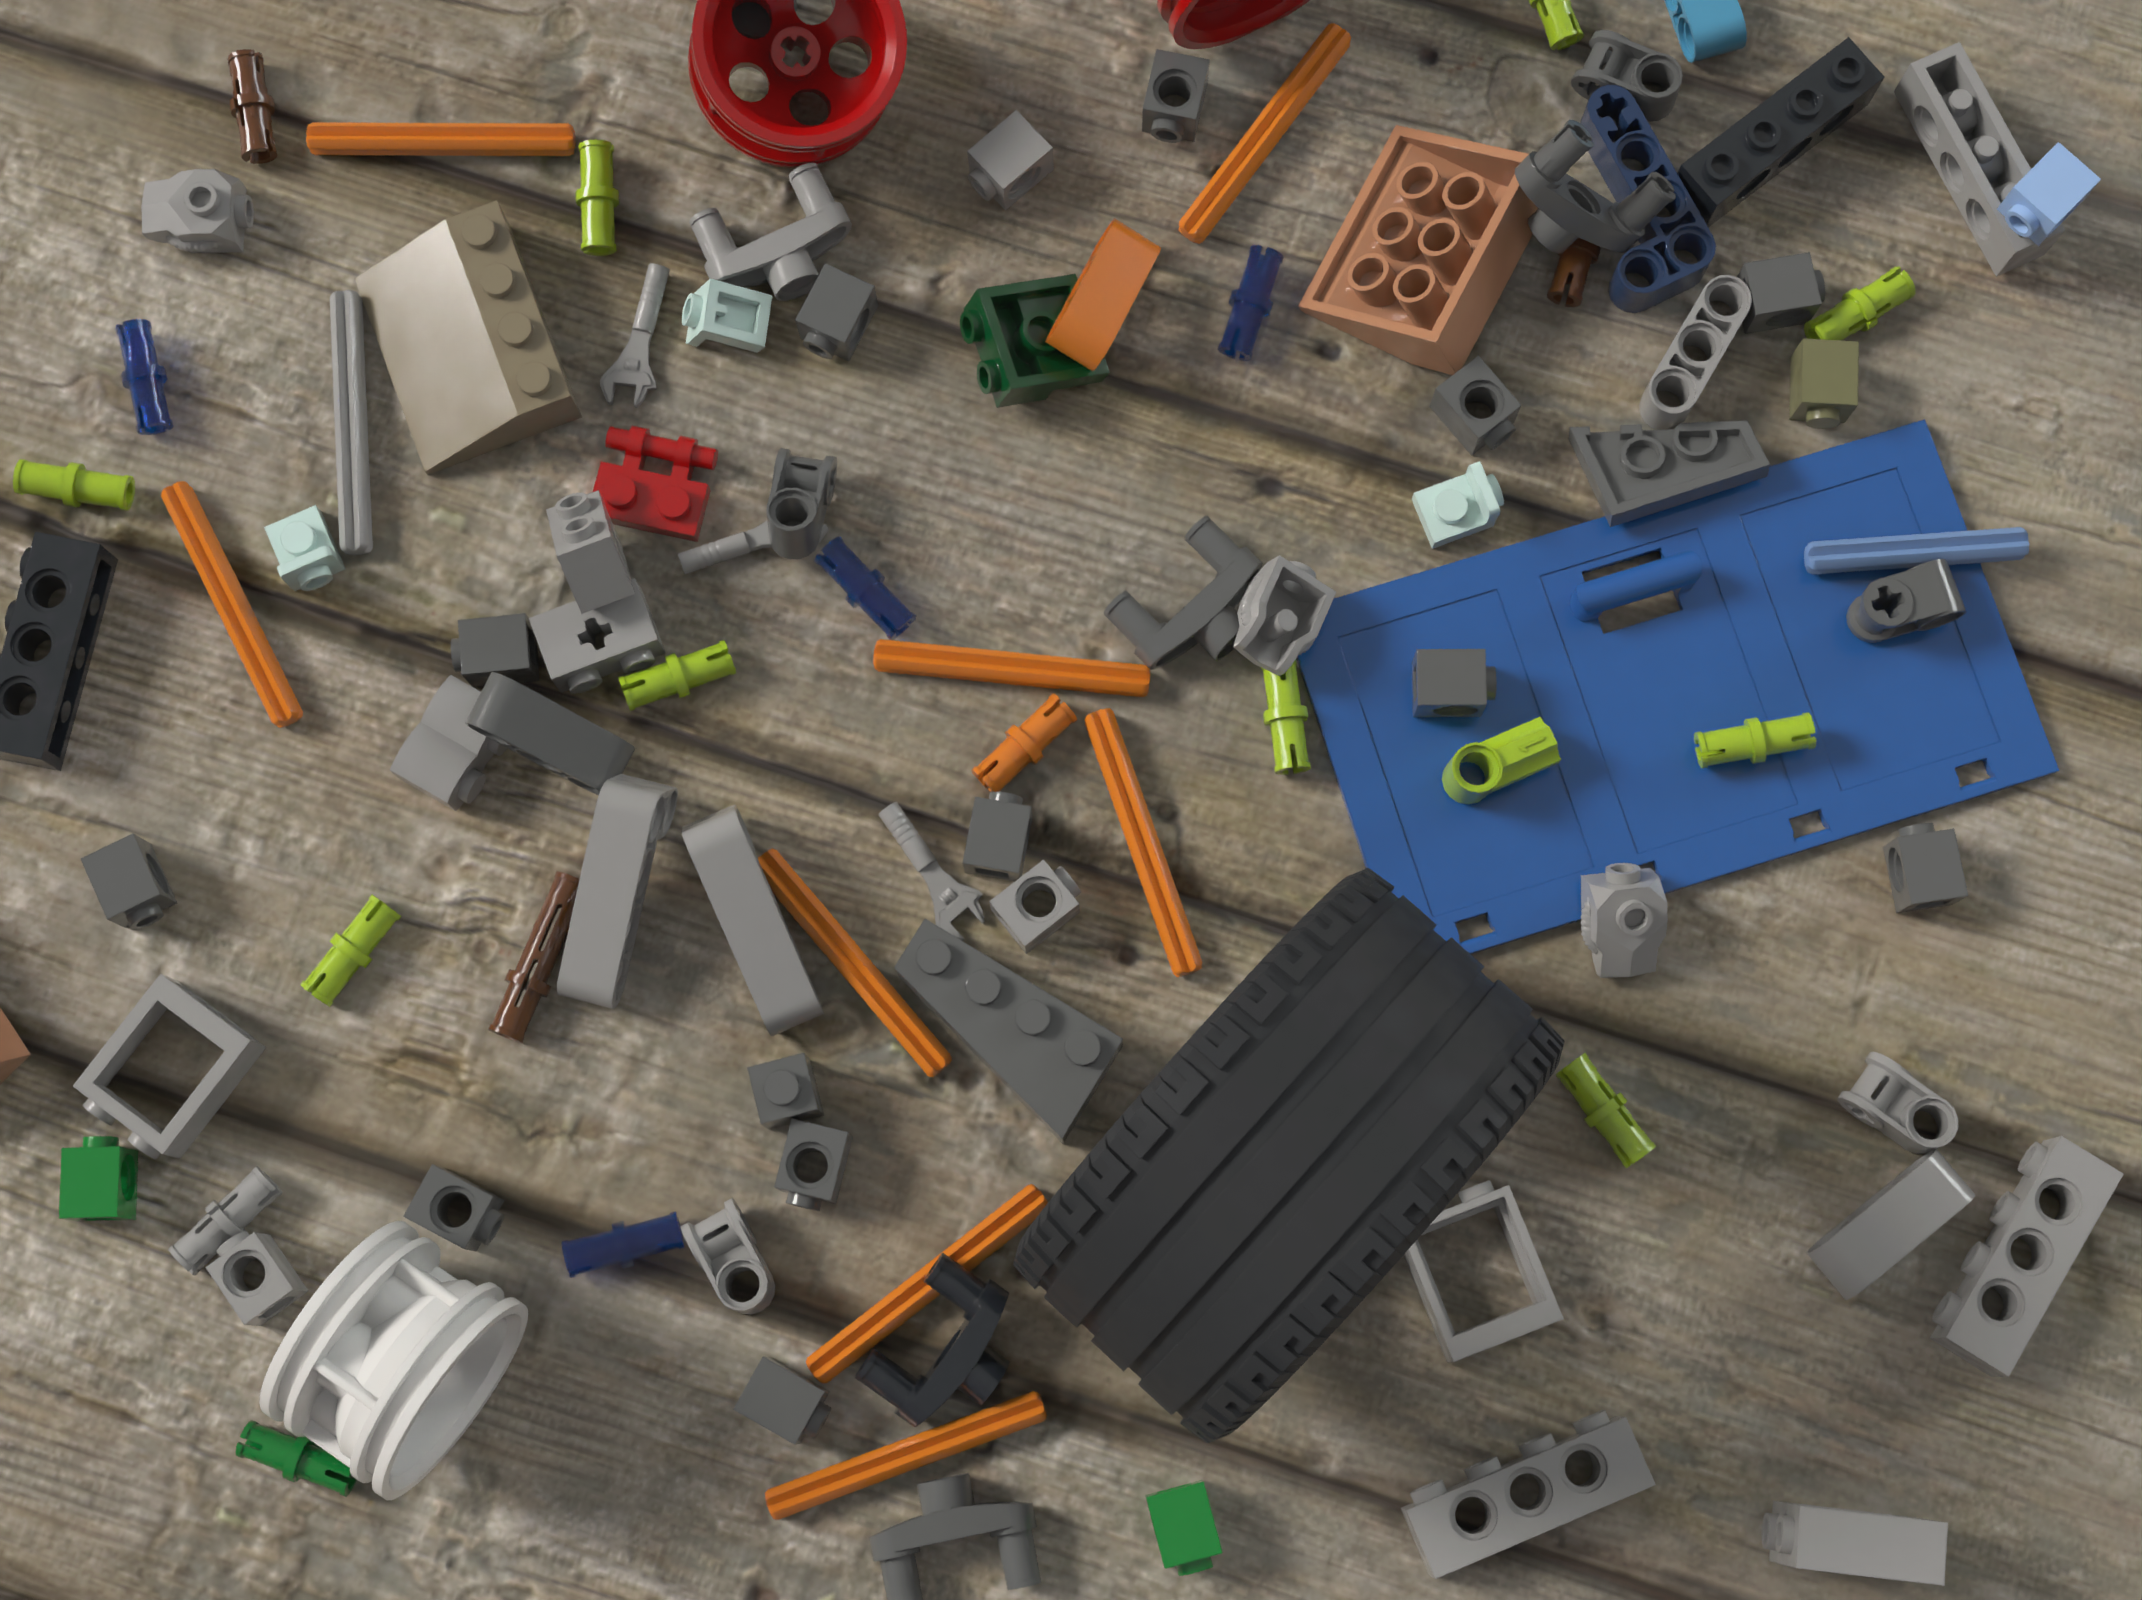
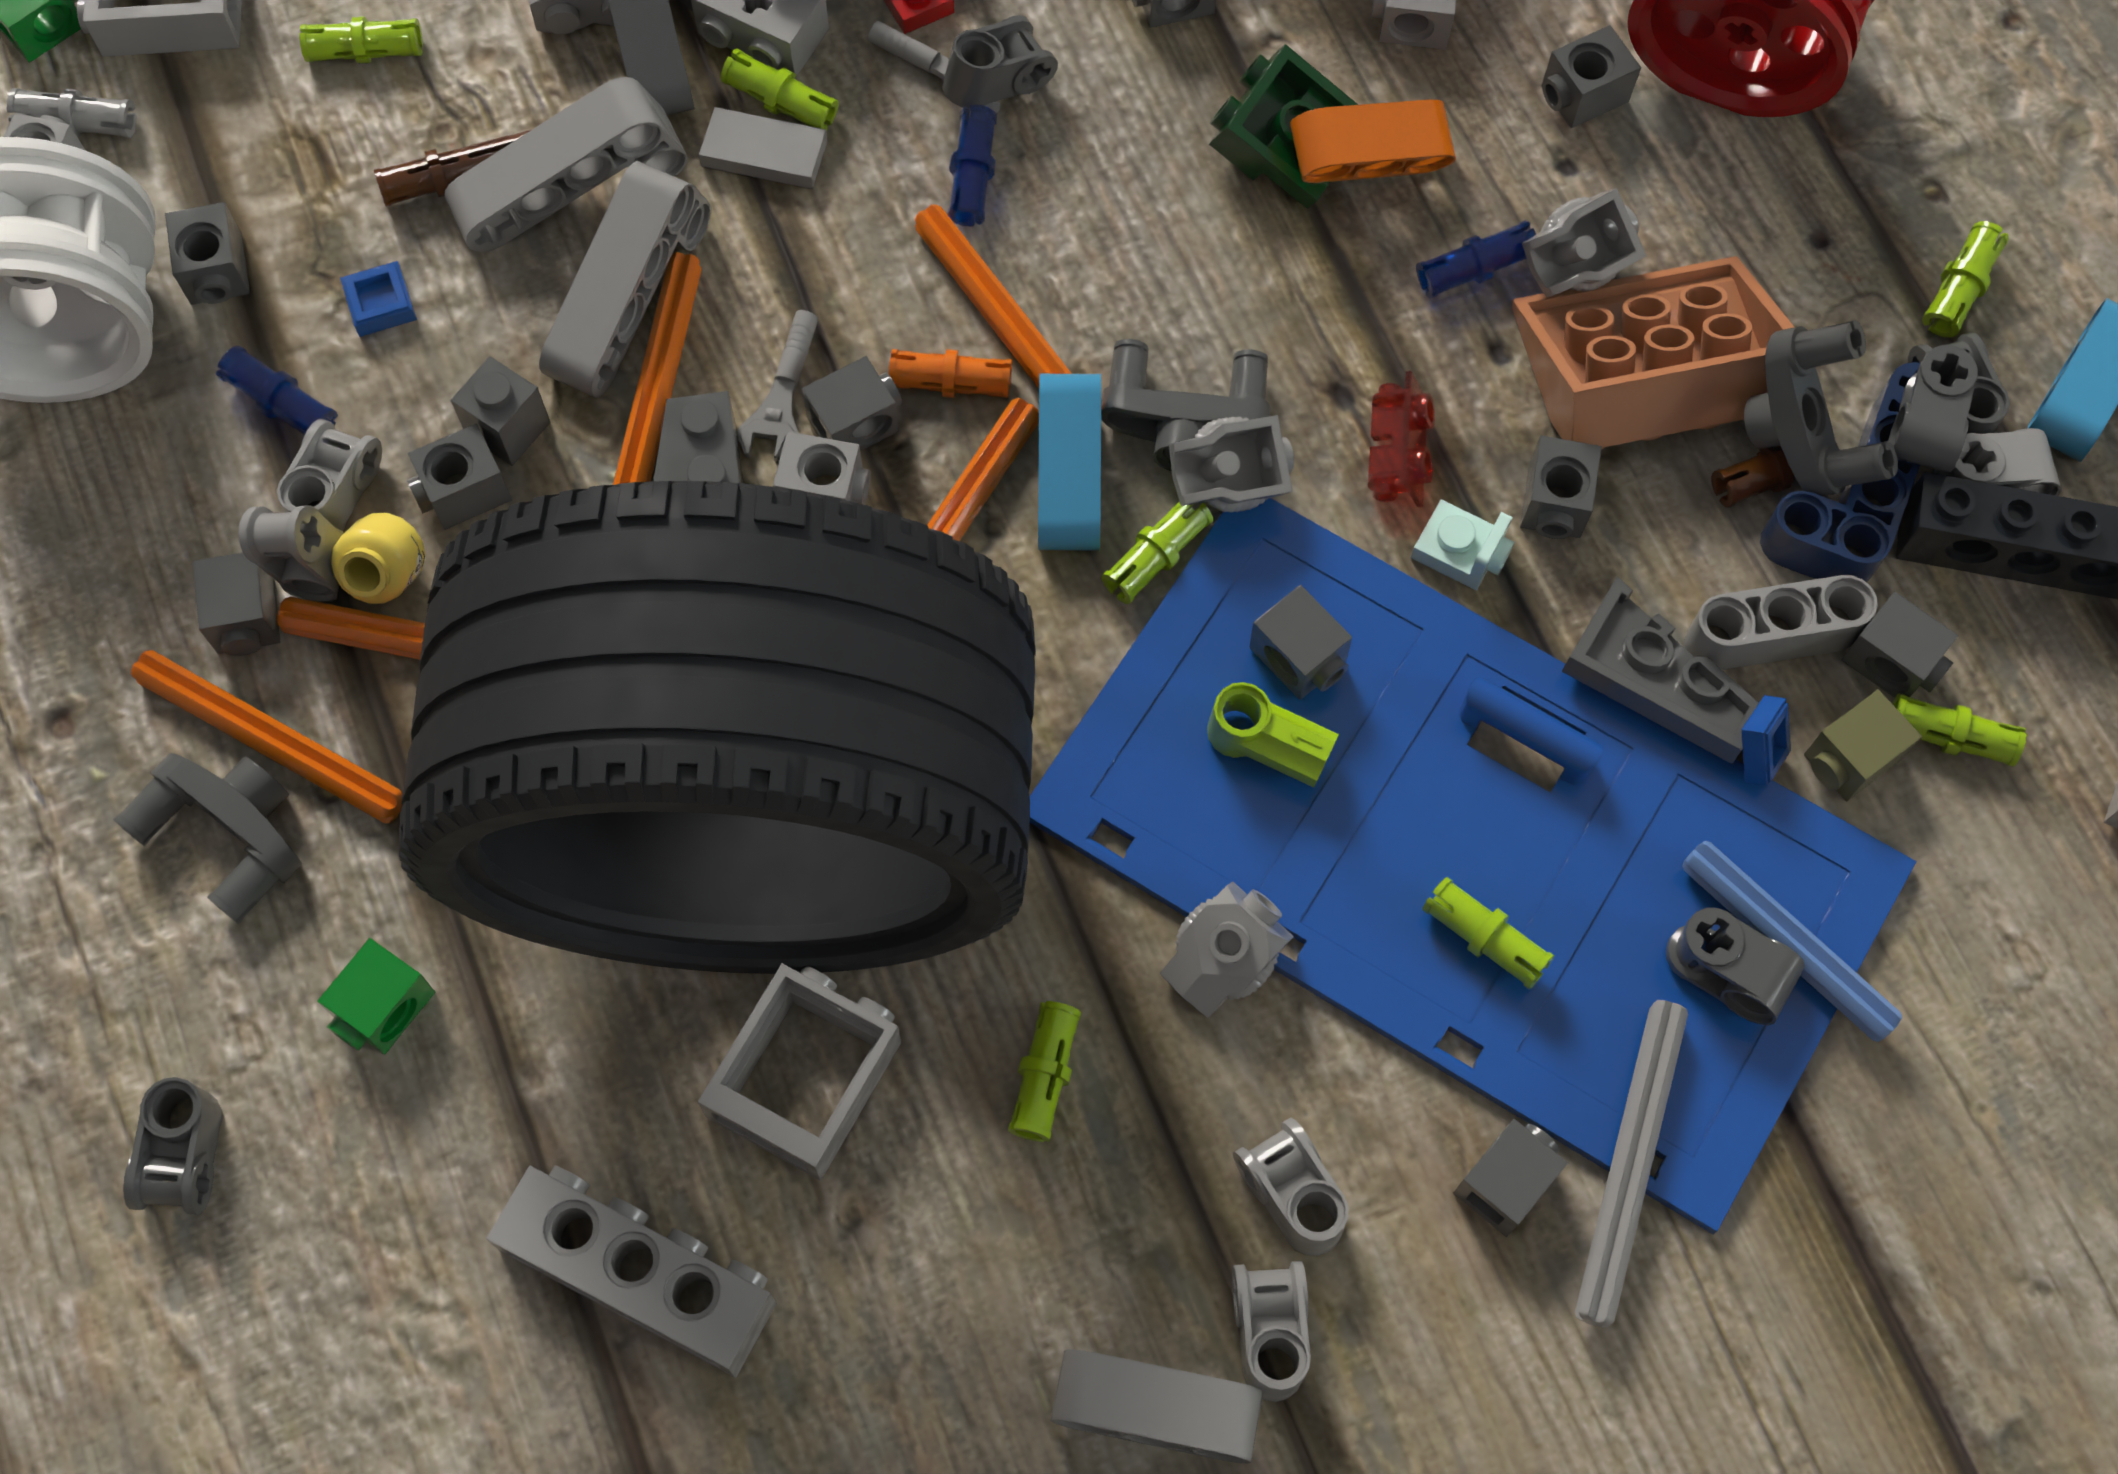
camera: 45 degrees right, 10 degrees down
black connector [855,1253,1010,1427] -> none
orange axle [1178,23,1351,244] -> none
none -> light grey piece [238,506,344,603]
none -> light yellow head [331,513,426,604]
none -> blue tile [340,261,417,337]
none -> light grey tile [699,107,828,189]
none -> dark azure beam [1038,373,1101,551]
none -> light grey piece [1233,1117,1348,1256]
none -> clear red hinge [1368,371,1435,507]
none -> light grey hand [1522,188,1647,297]
none -> light grey axle [1575,1000,1688,1327]
none -> blue tile [1741,695,1791,786]
none -> dark grey piece [1888,345,1978,473]
none -> light grey piece [1932,428,2061,496]

